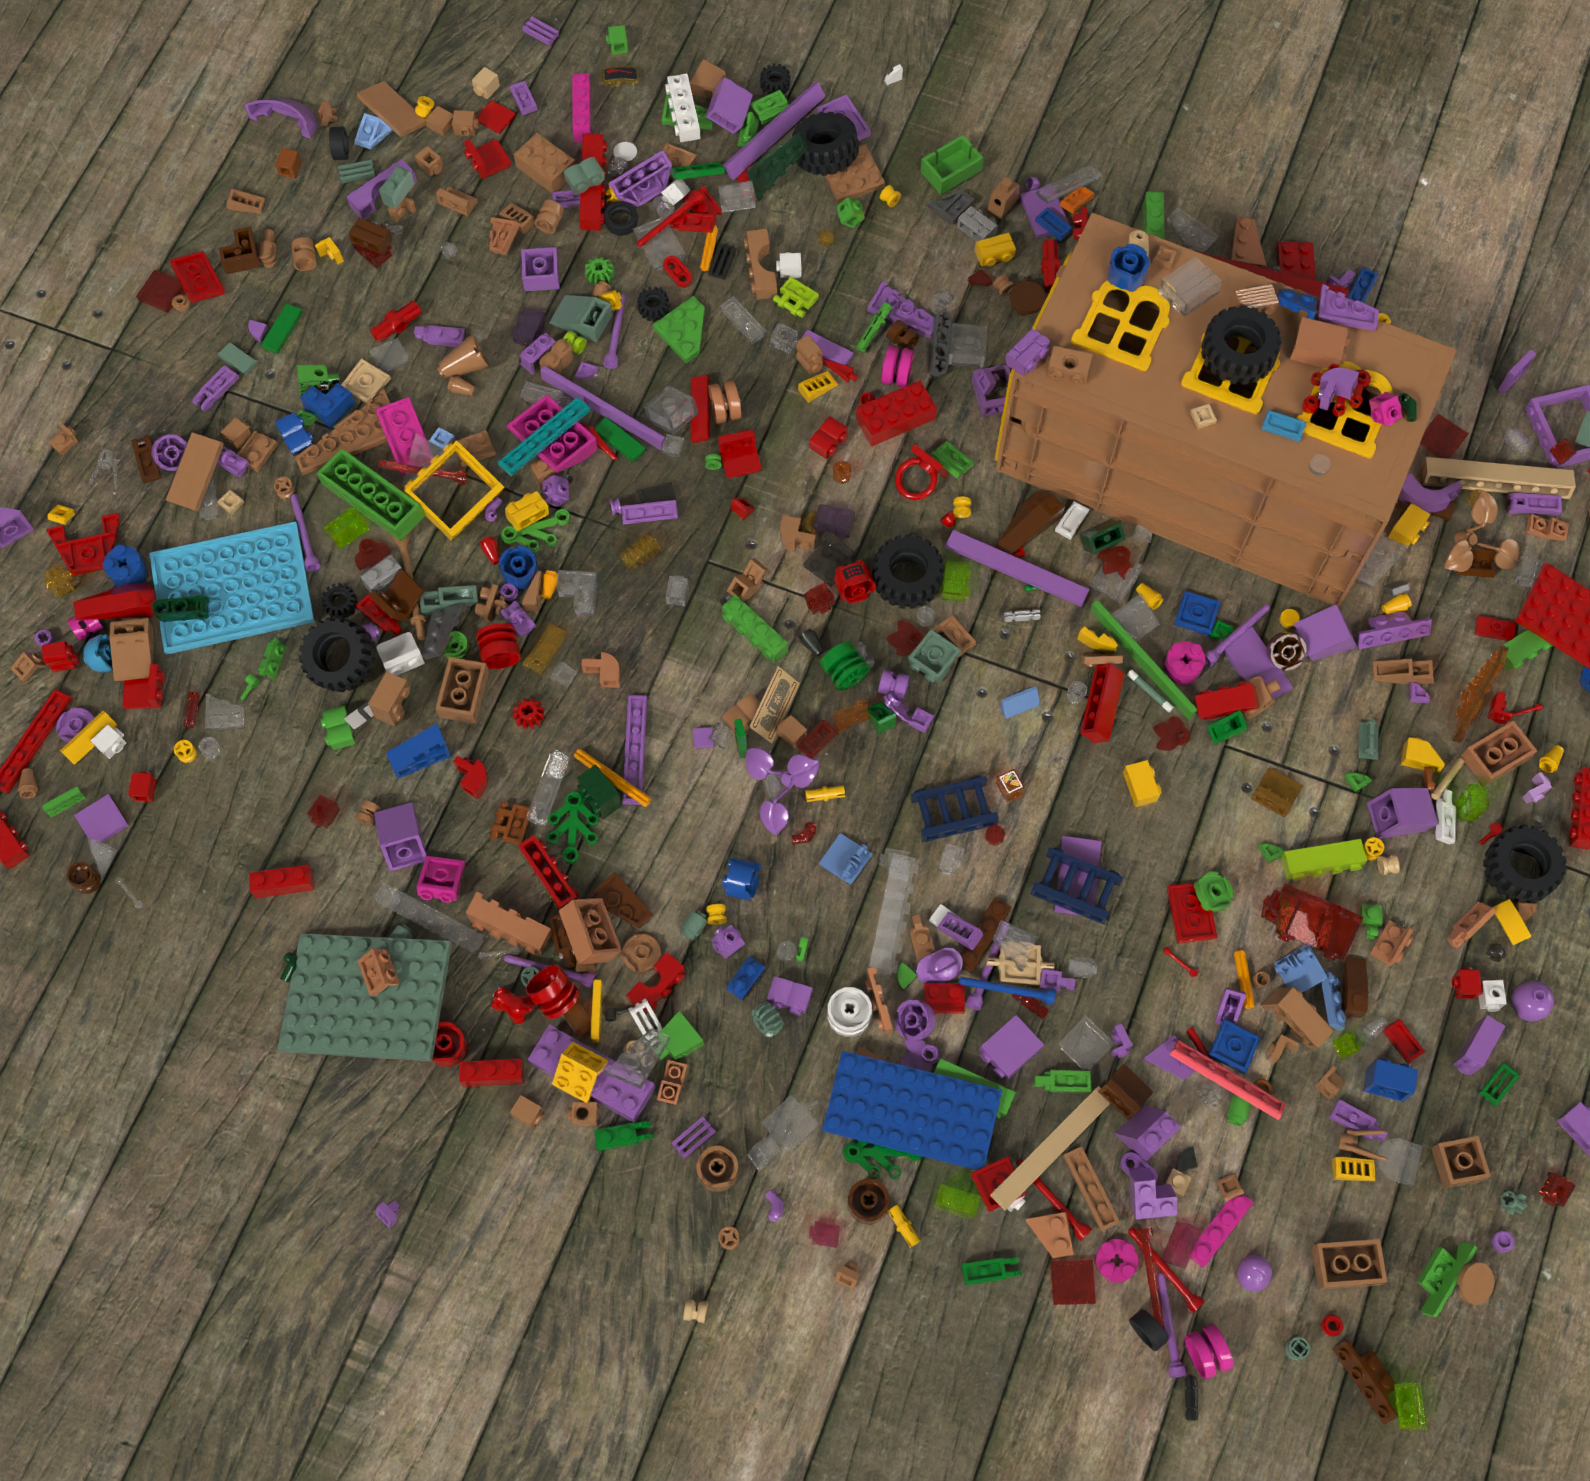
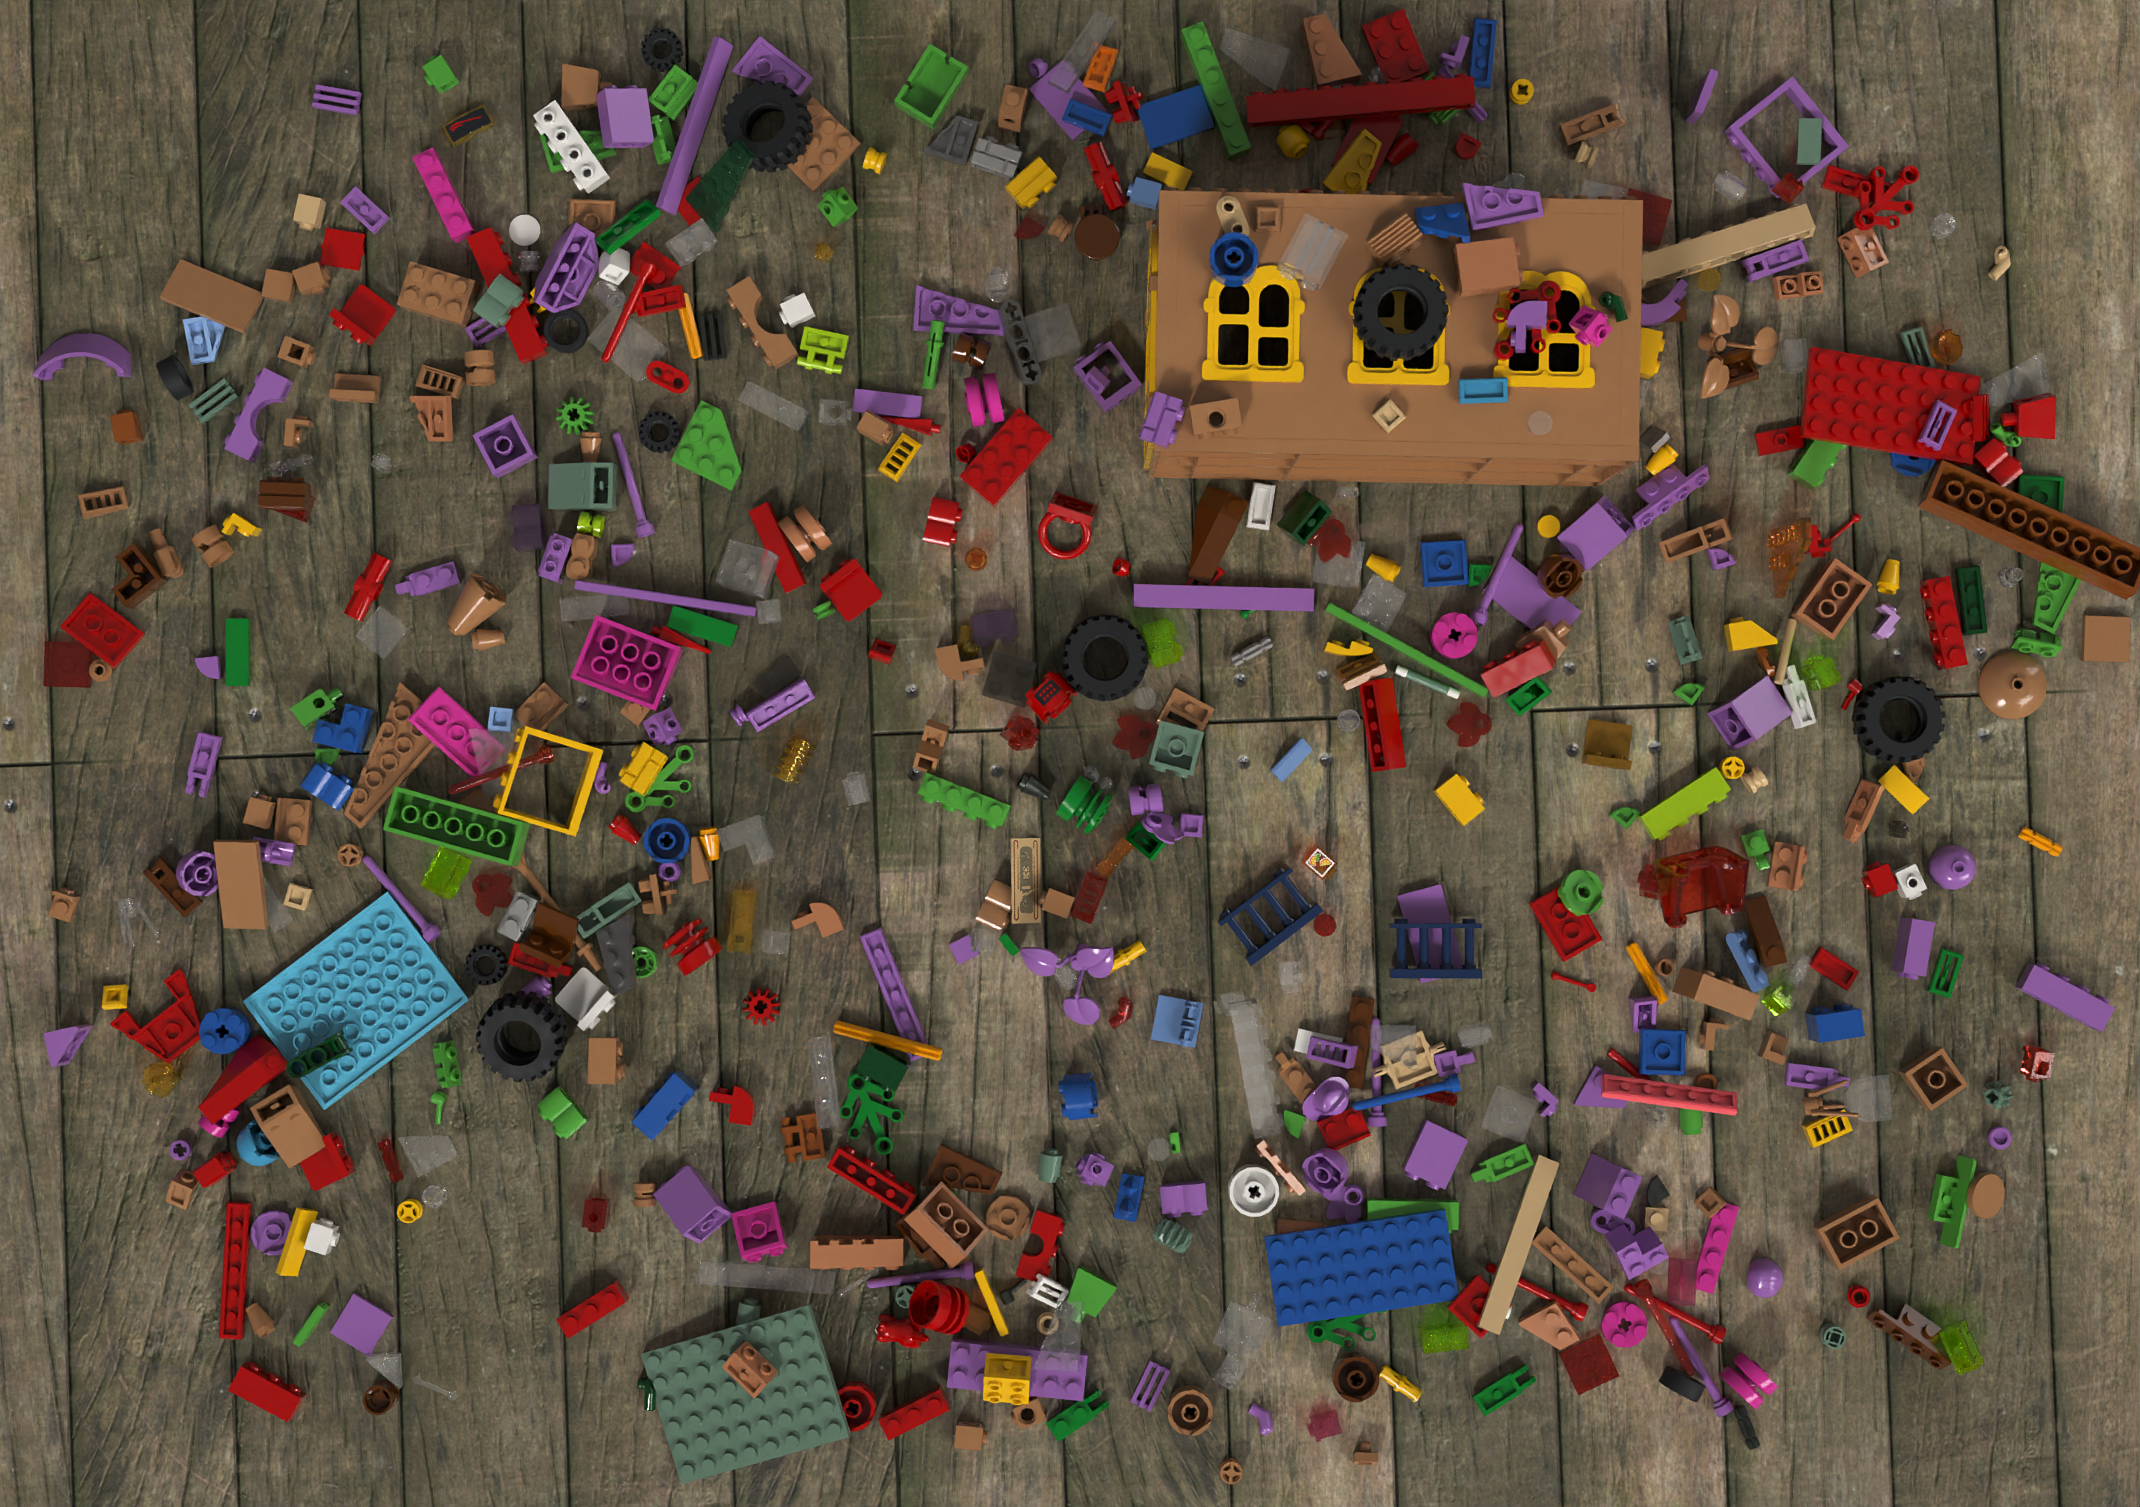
camera: 20 degrees left, 20 degrees up
red brick [128,771,157,802] -> none
sand green tile [218,342,257,376] -> none
medium nougat tile [317,101,338,127] -> none
tan tile [341,358,391,403] -> none
white sticker [344,702,374,729] -> none
sand green brick [379,166,415,209] -> none
yellow wheel [415,96,434,118] -> none
medium nougat brick [435,657,489,724] -> none
teal tile [498,397,591,476] -> none
medium lavender hips [500,601,536,637] -> none
yellow tile [598,290,623,311] -> none
nougat slope [657,1060,688,1105] -> none
yellow wheel [706,904,727,925] -> none
bright green plate [930,441,975,479] -> none
yellow wheel [953,496,971,518] -> none
reddish brown bracket [1098,1064,1153,1120] -> none
medium blue hinge [1274,943,1328,993] -> none

